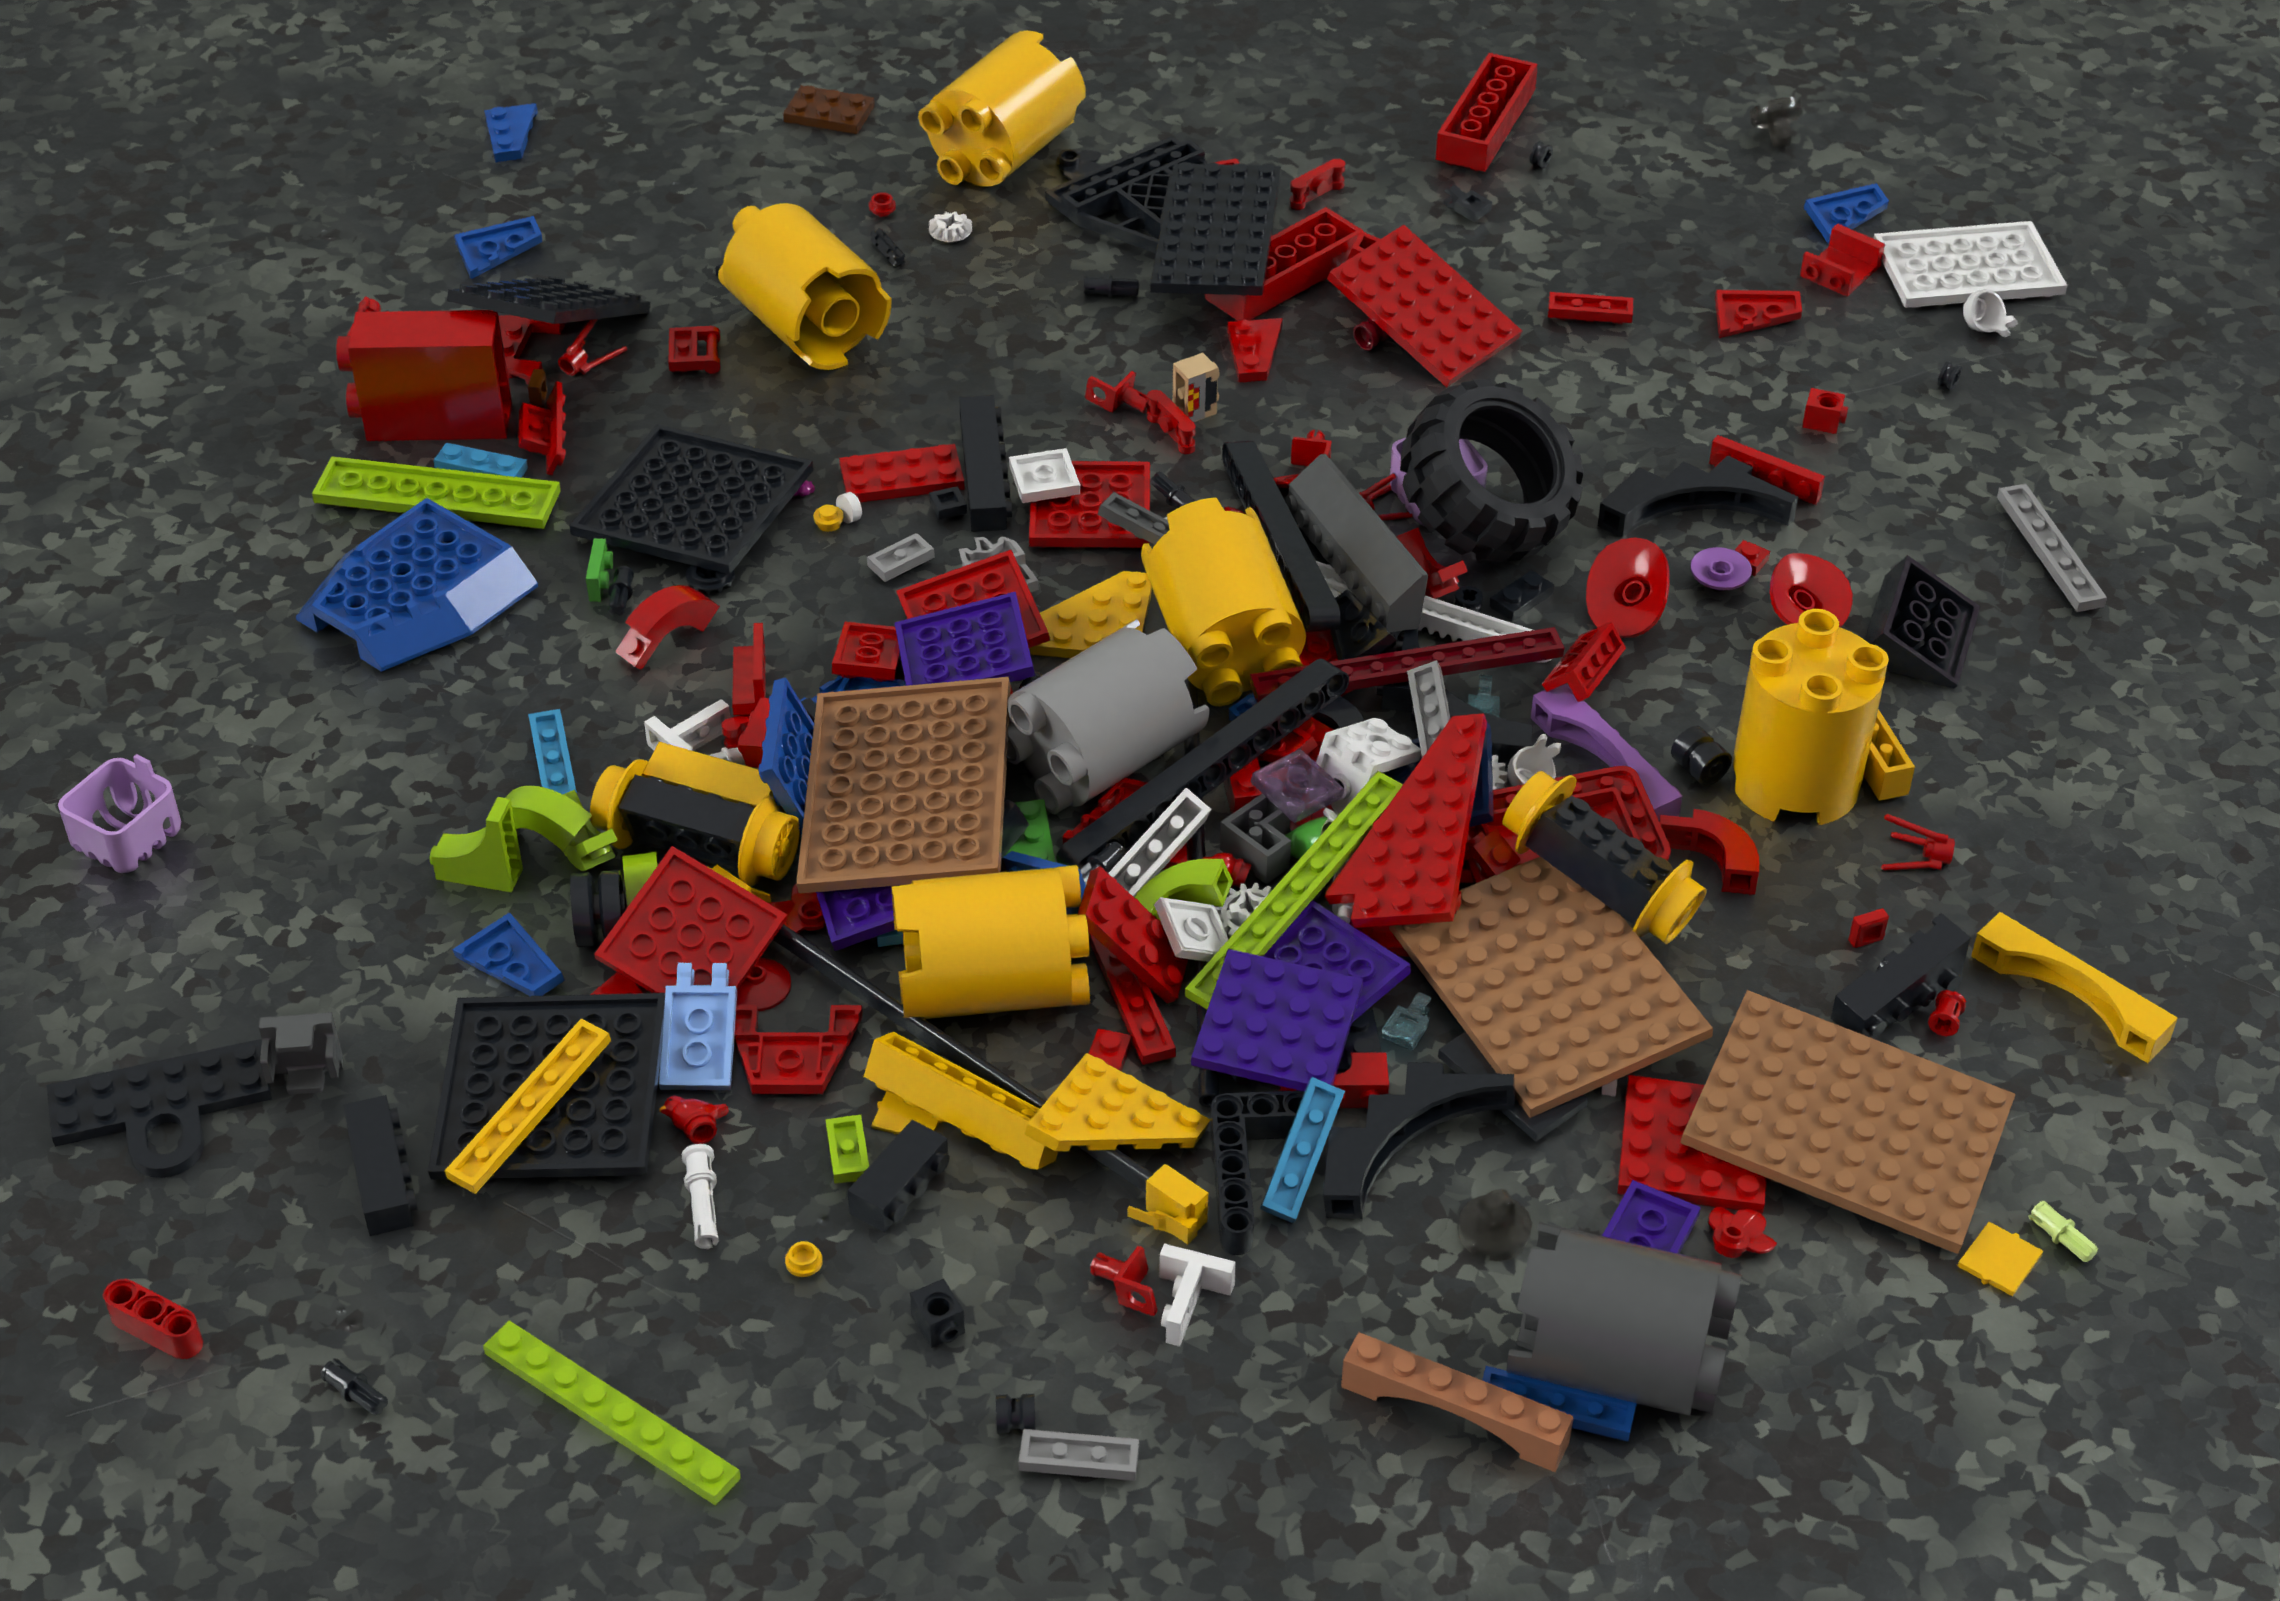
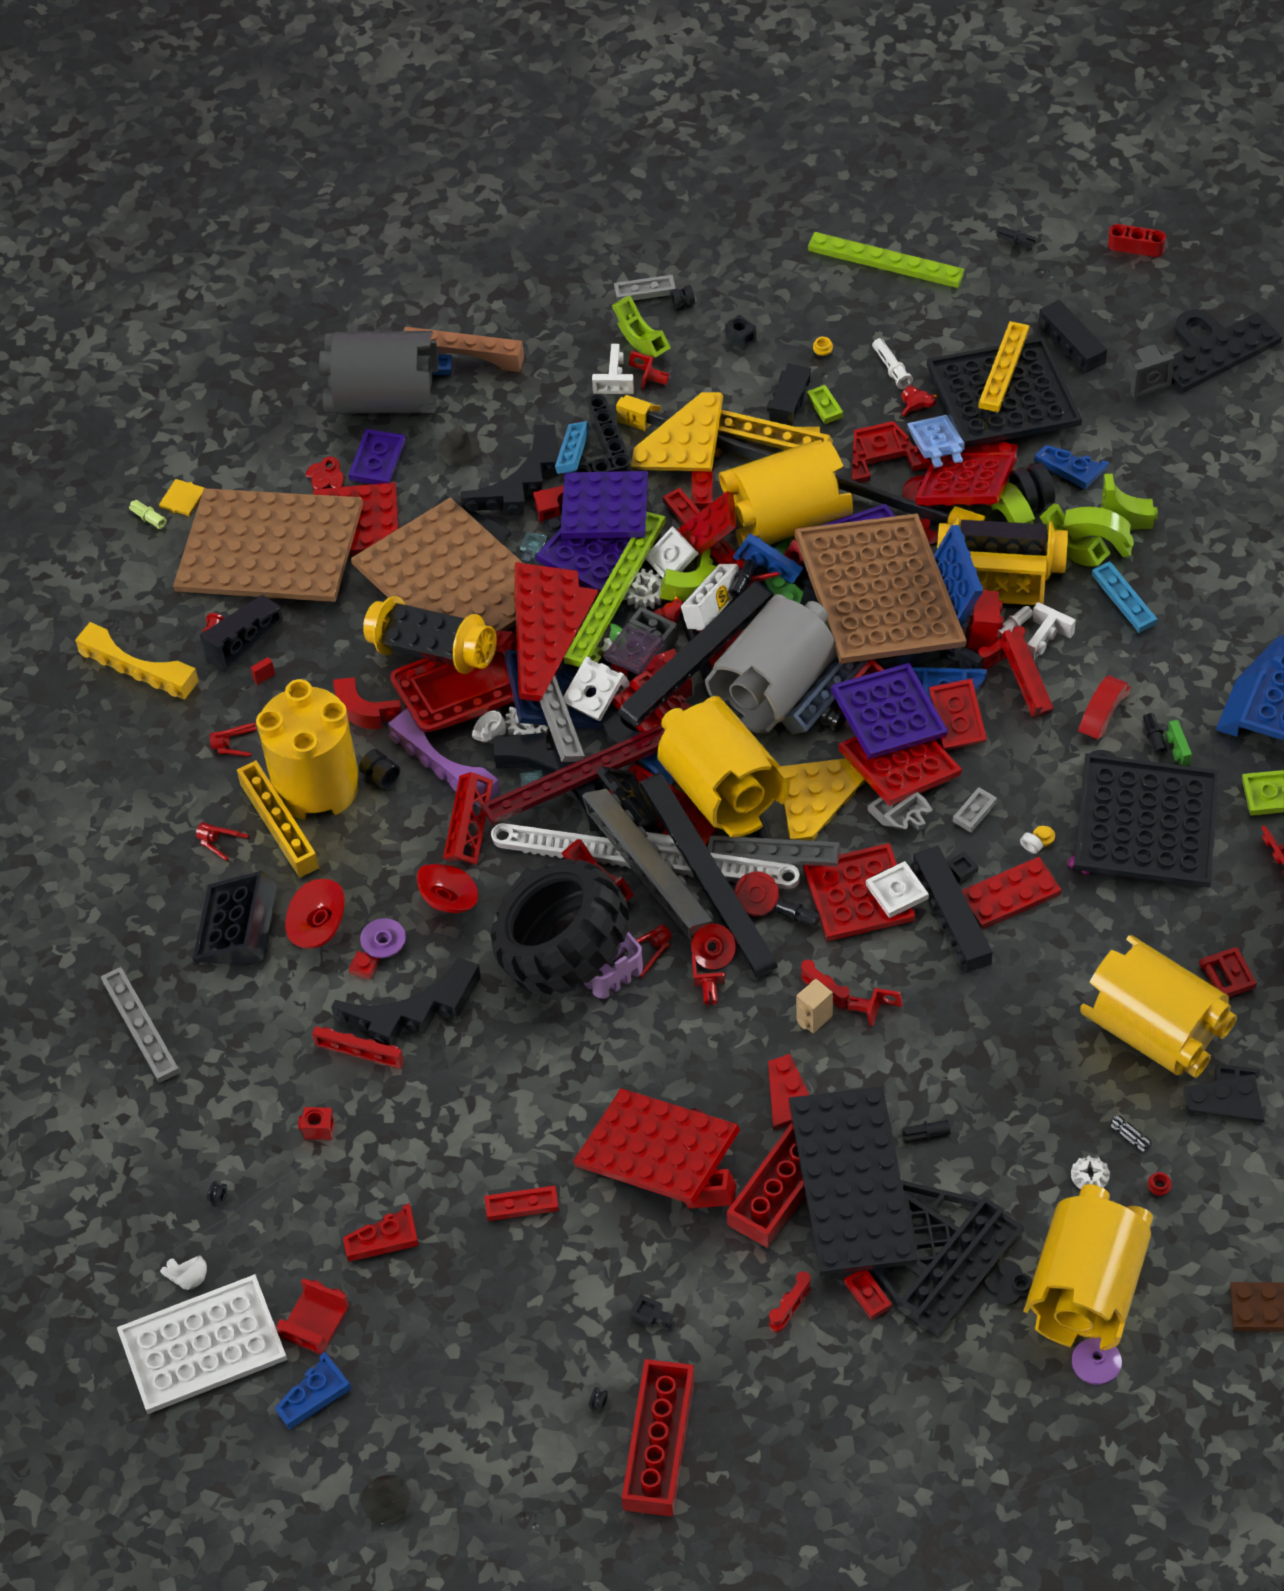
camera: 170 degrees right, 10 degrees up
none -> red plant [196,822,249,861]
none -> lime arch [611,295,671,358]

